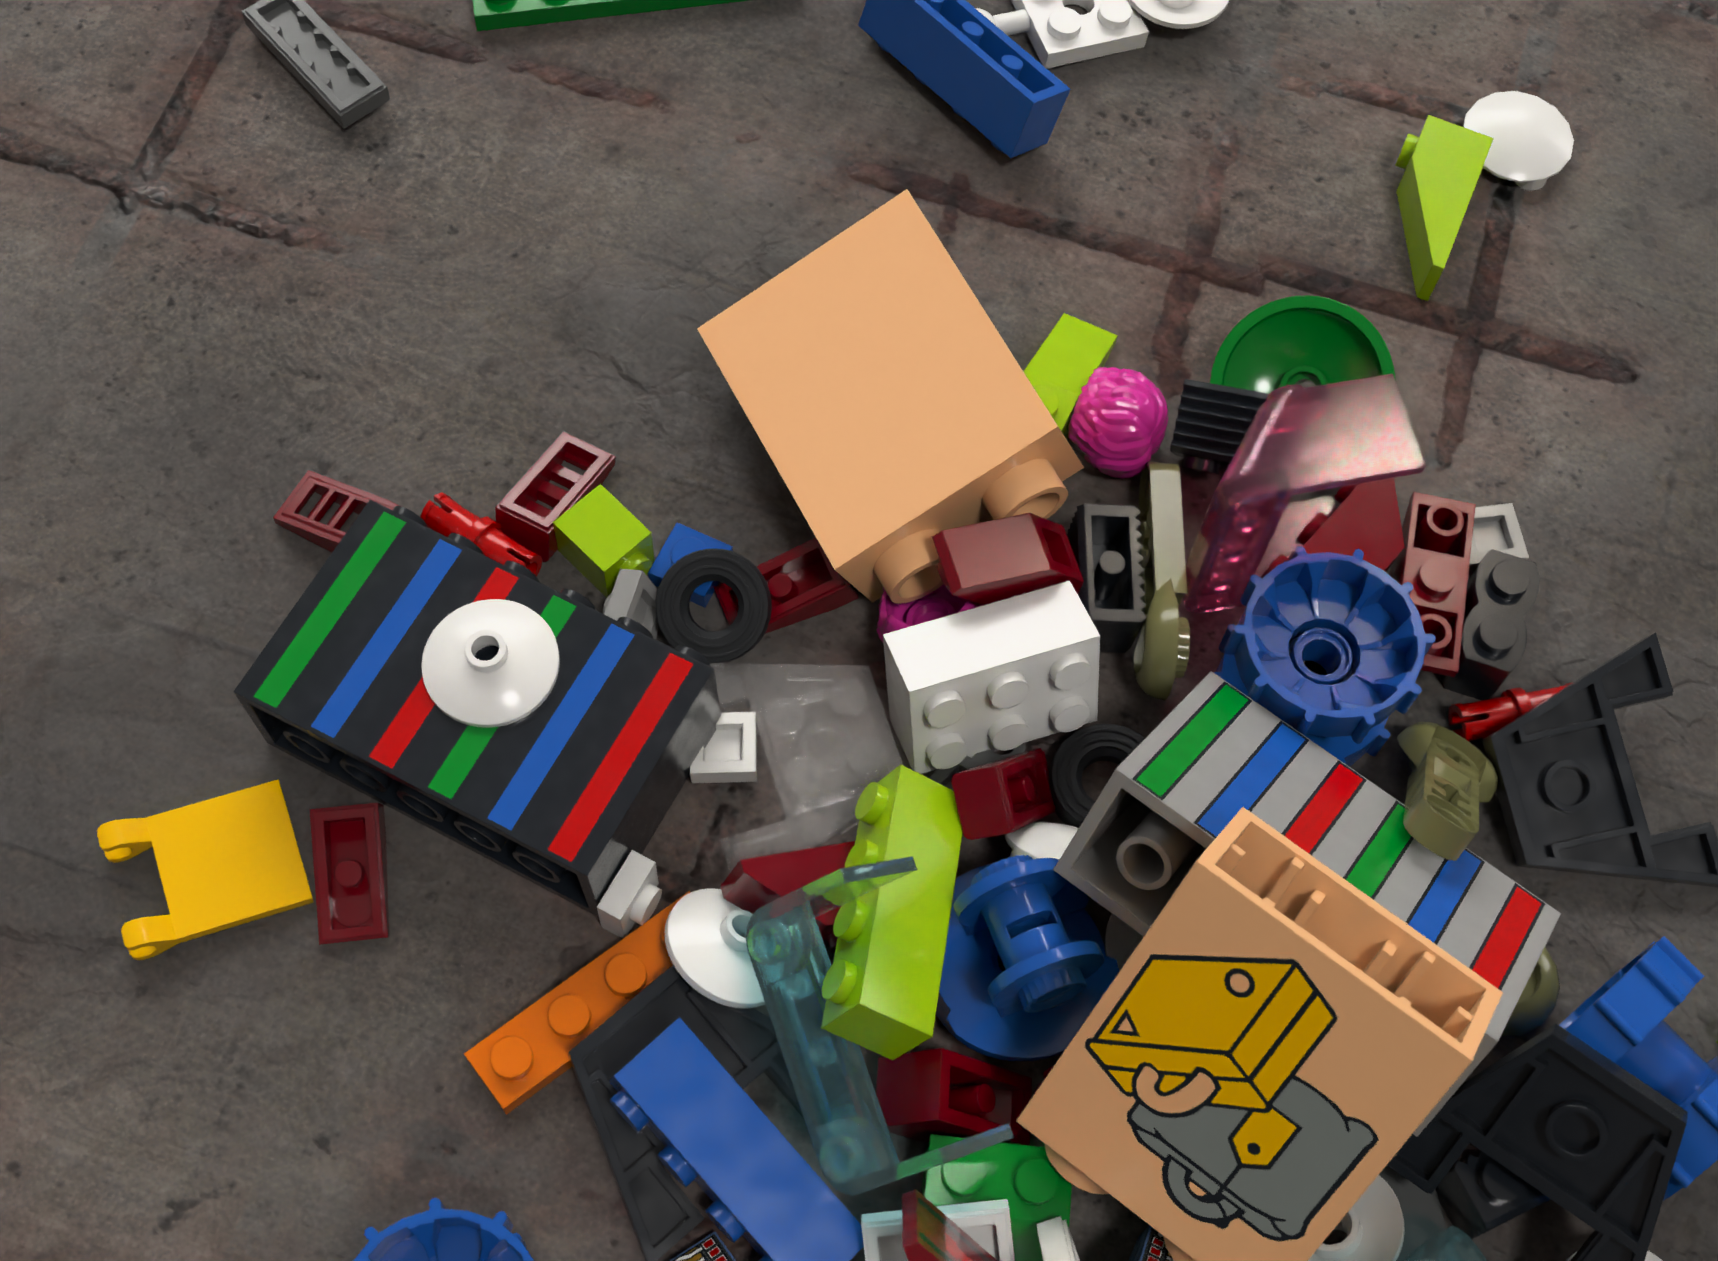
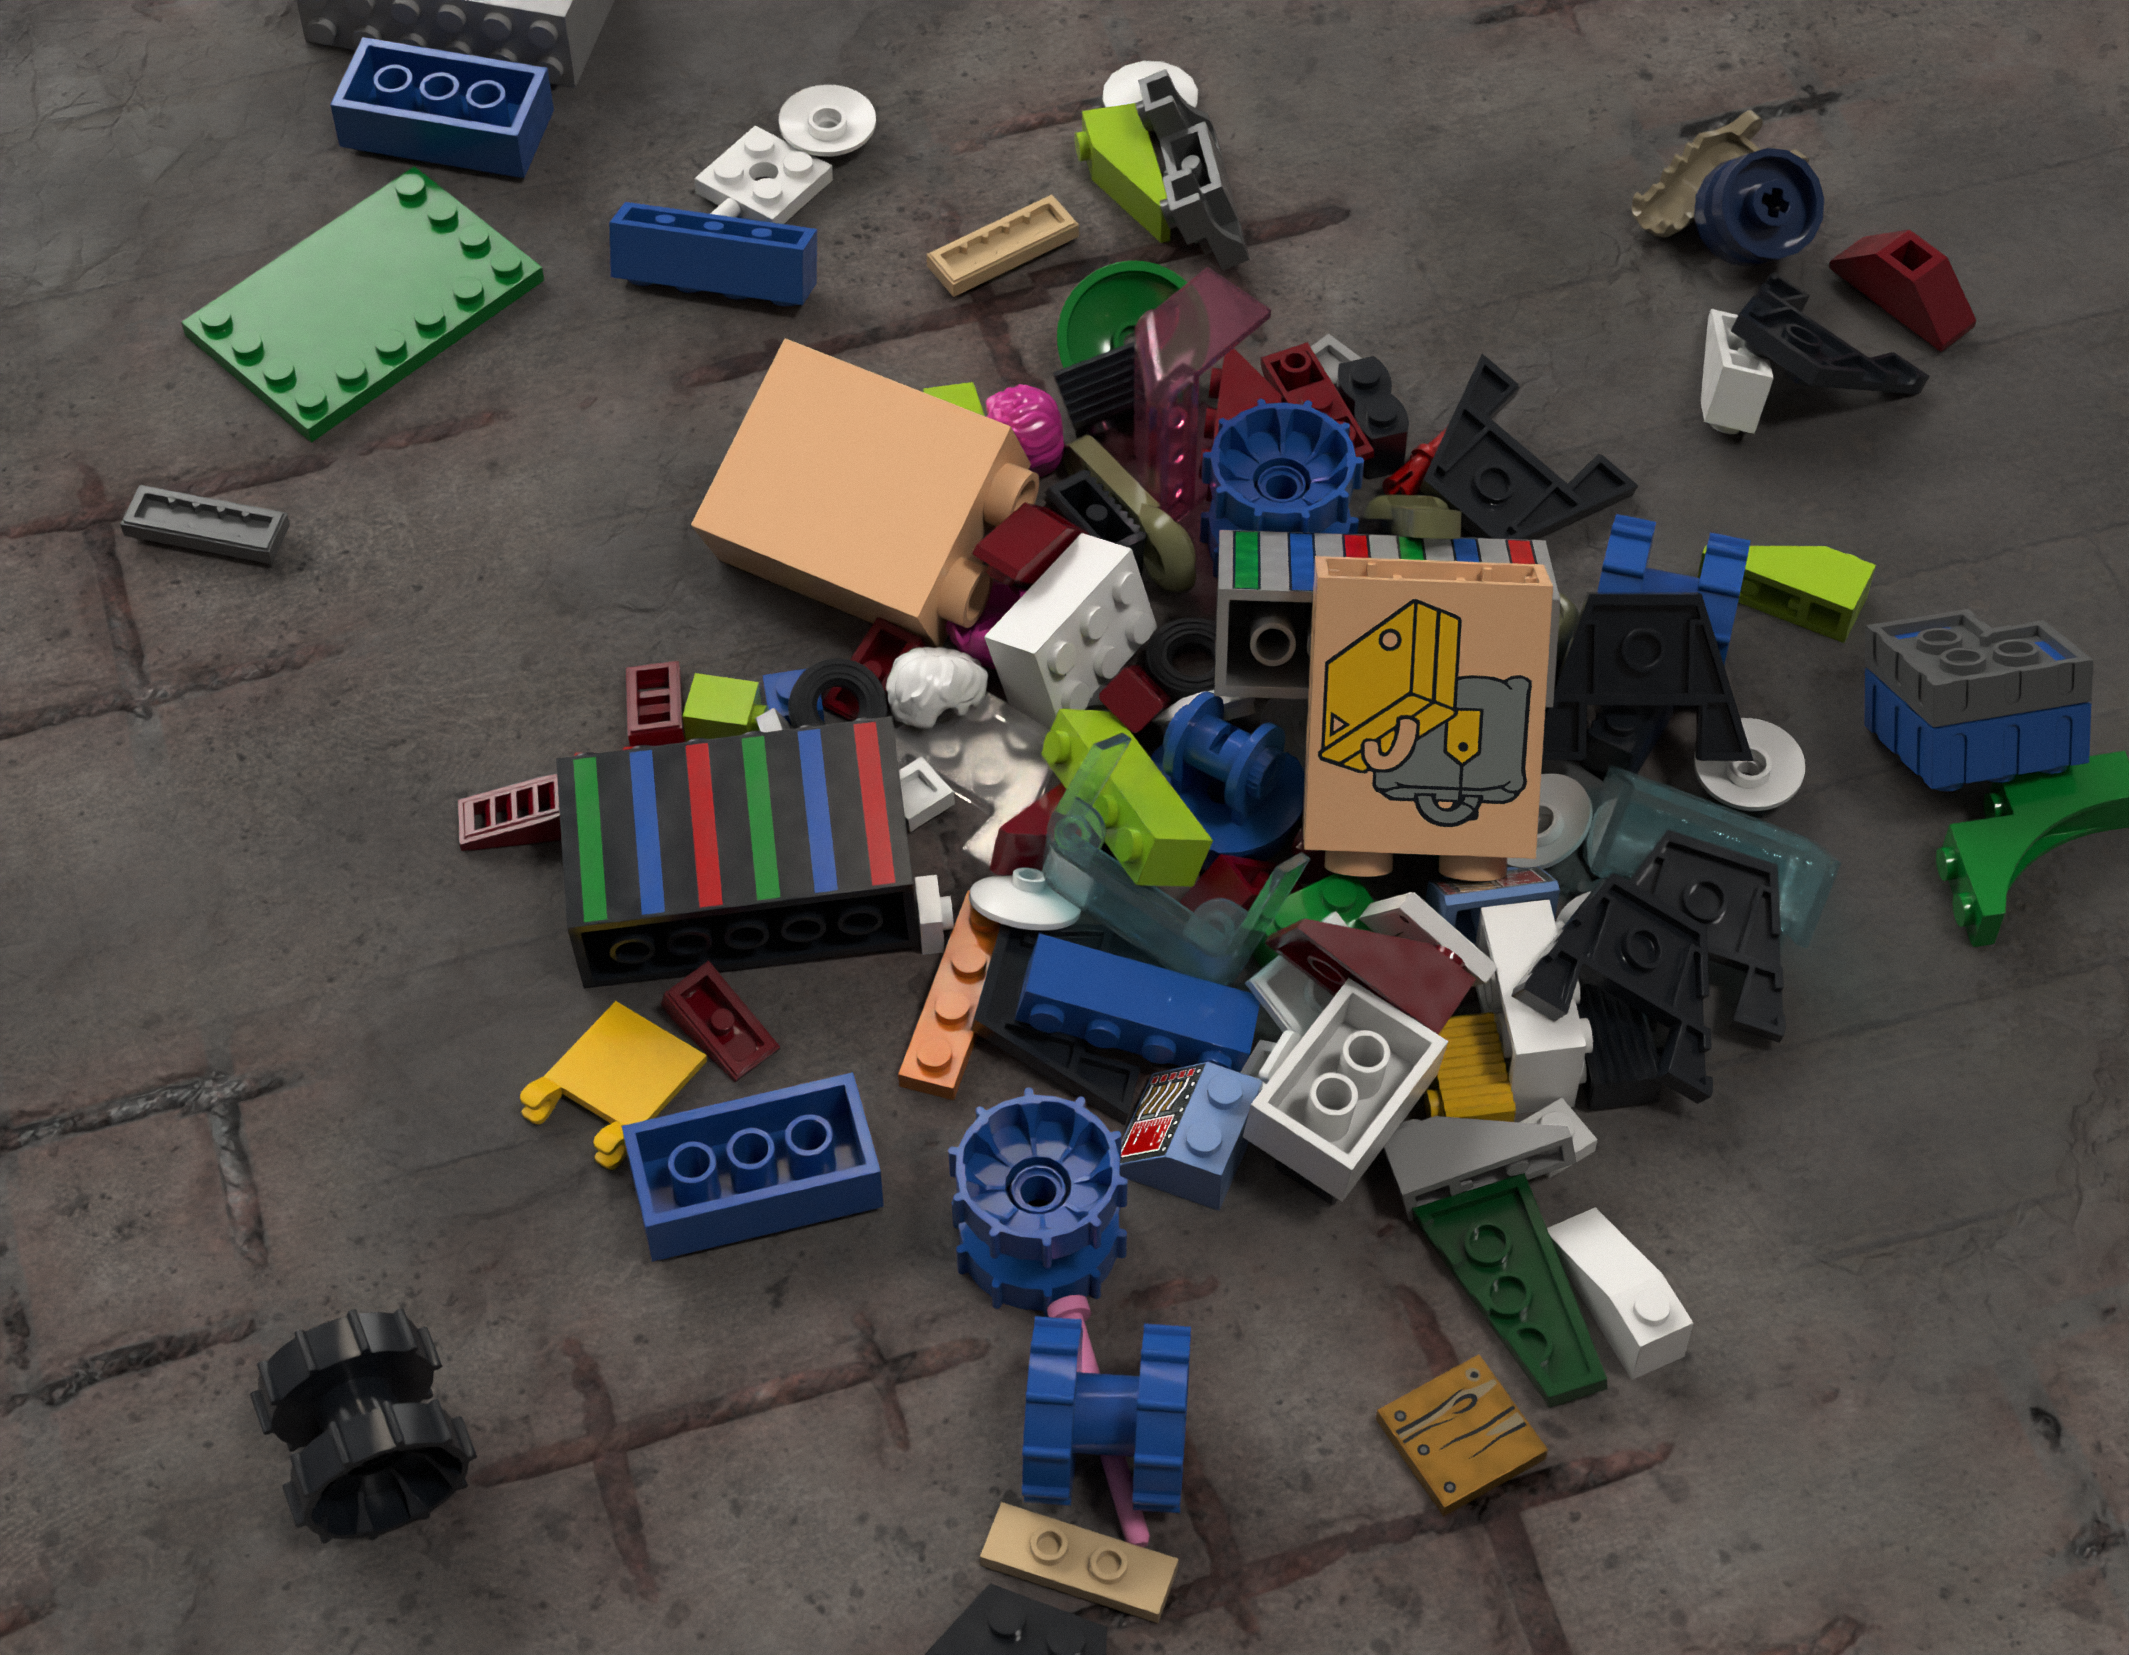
camera: 30 degrees left, 10 degrees down
white dish [421,599,560,728] -> none
none -> blue brick [622,1072,884,1262]
none -> white hair [885,647,988,729]
none -> tan plate [926,195,1079,297]
none -> dark grey bracket [1135,69,1250,271]

